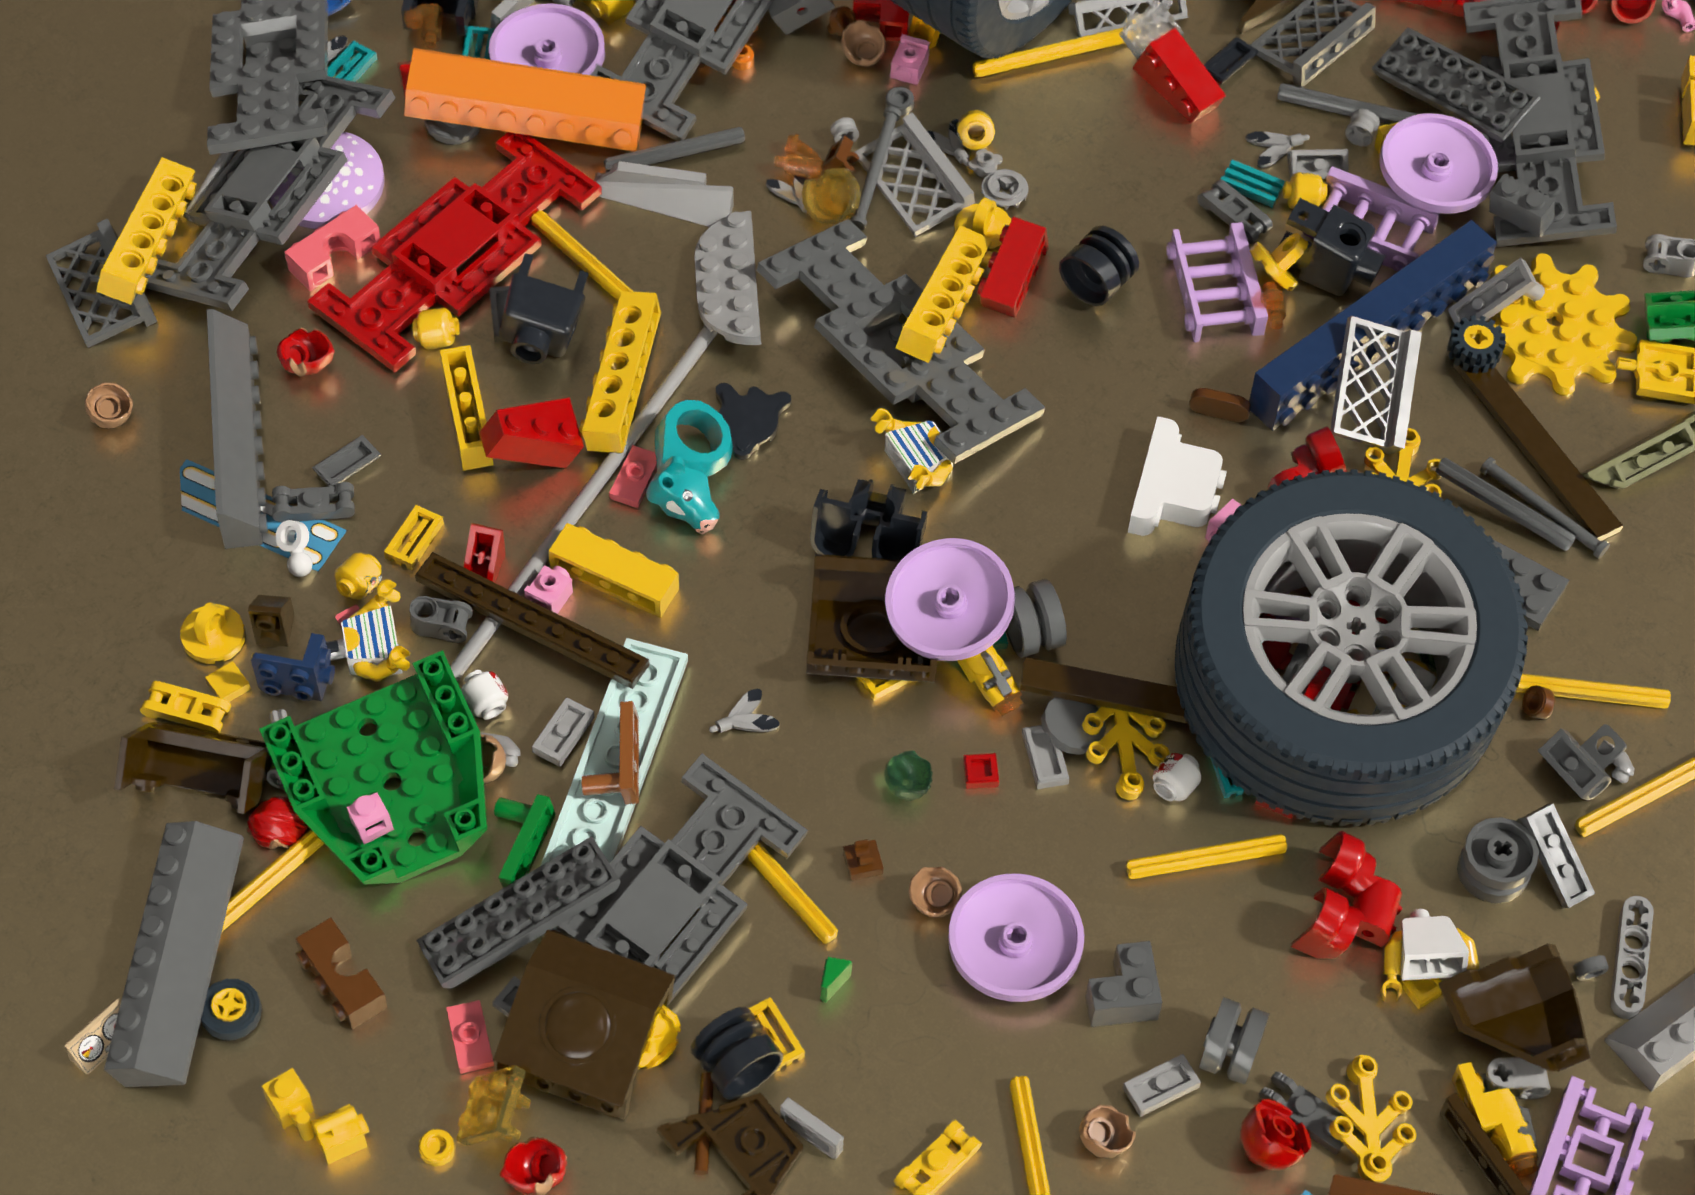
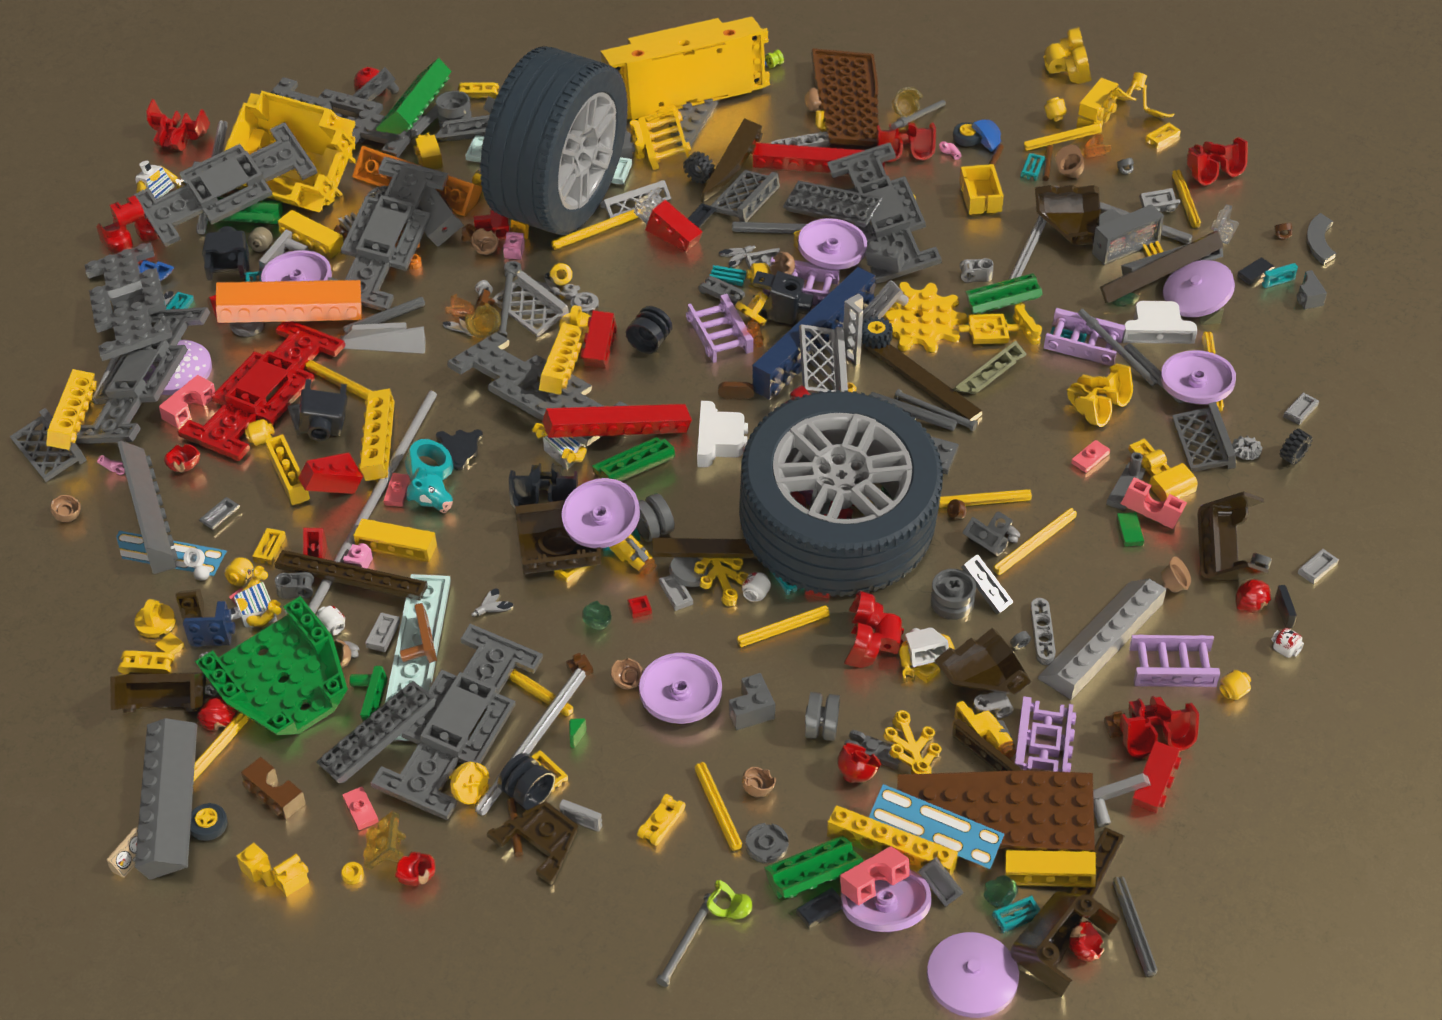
camera: 10 degrees left, 10 degrees down
dark grey plate [272,482,355,522] -> none
bright pink brick [347,792,394,845] -> none
clear orange plant [404,4,443,49] -> none
dark brown panel [493,930,675,1120] -> none
light grey plate [695,211,761,345] -> none
light grey plate [1123,1054,1201,1117] -> none
light grey wheel [1345,109,1380,146] -> none
none -> bright pink arm [97,455,125,475]
none -> light grey axle [475,668,586,816]
none -> red brick [542,404,692,438]
none -> green brick [592,437,675,482]
none -> medium nougat hair [770,252,795,275]
none -> light grey fence [843,293,863,365]

